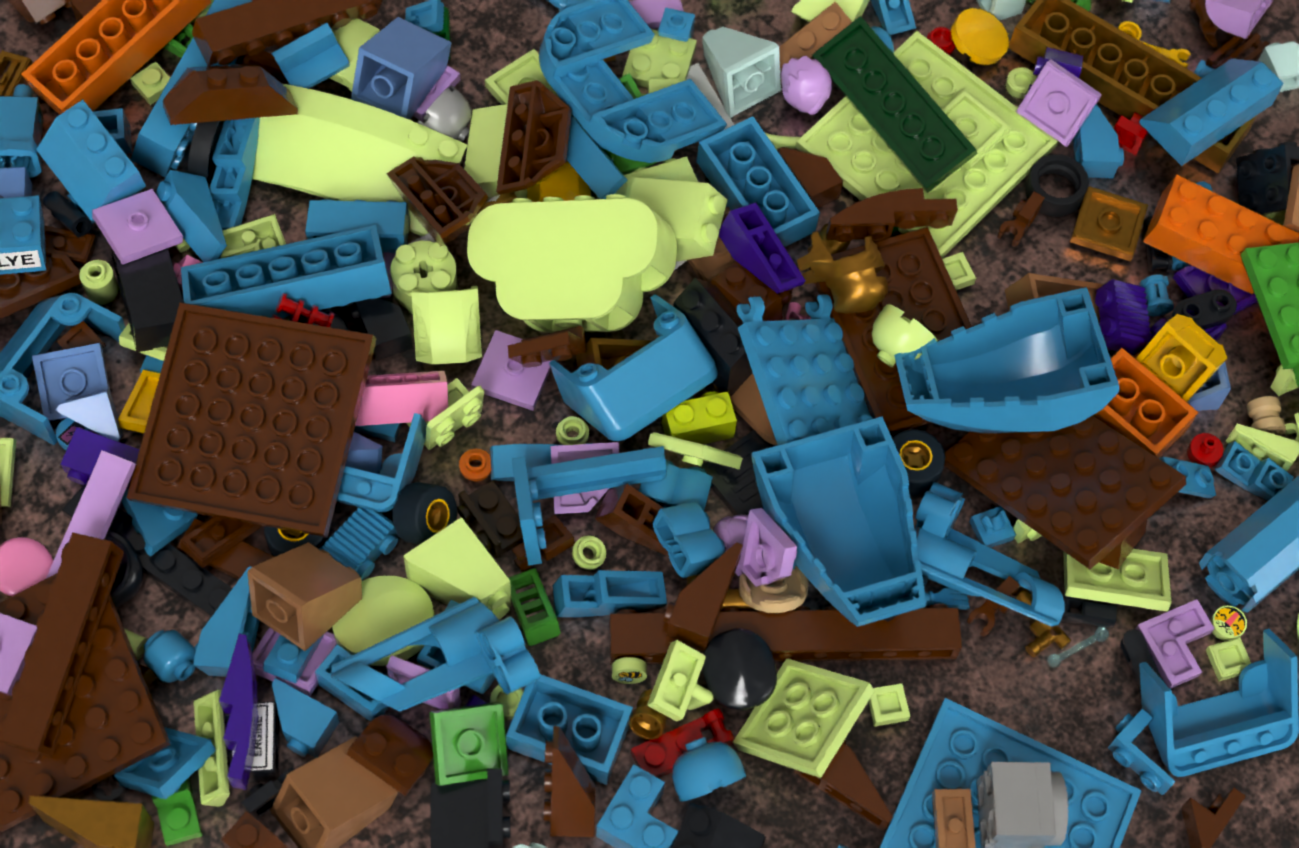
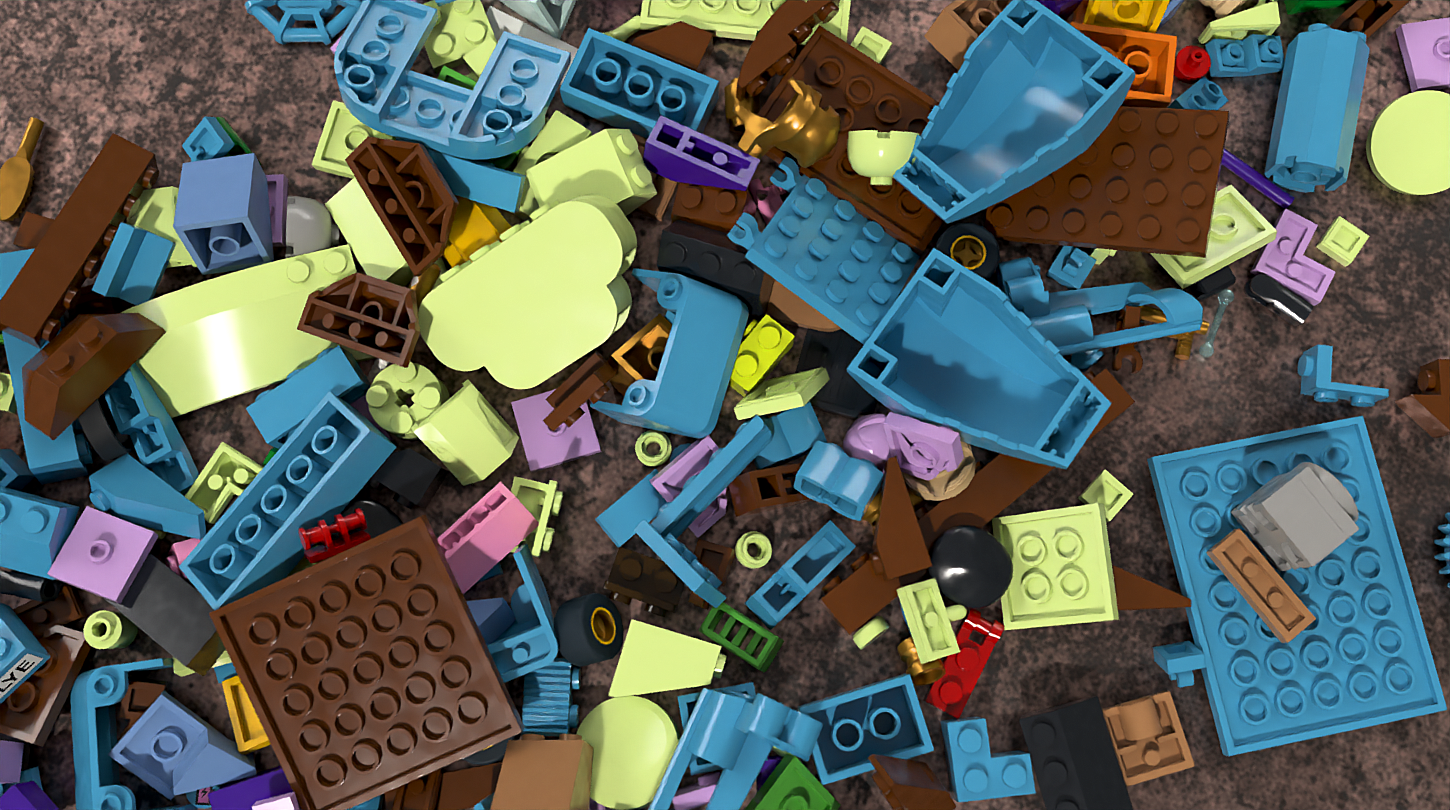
camera: 30 degrees left, 15 degrees up
orange plate [459,448,491,482] -> none
dark azure cylinder [672,737,746,802] -> none
dark azure windscreen [1139,629,1299,777] -> none
tile [1210,606,1247,641] -> none
none -> dark purple bar [1222,148,1295,209]

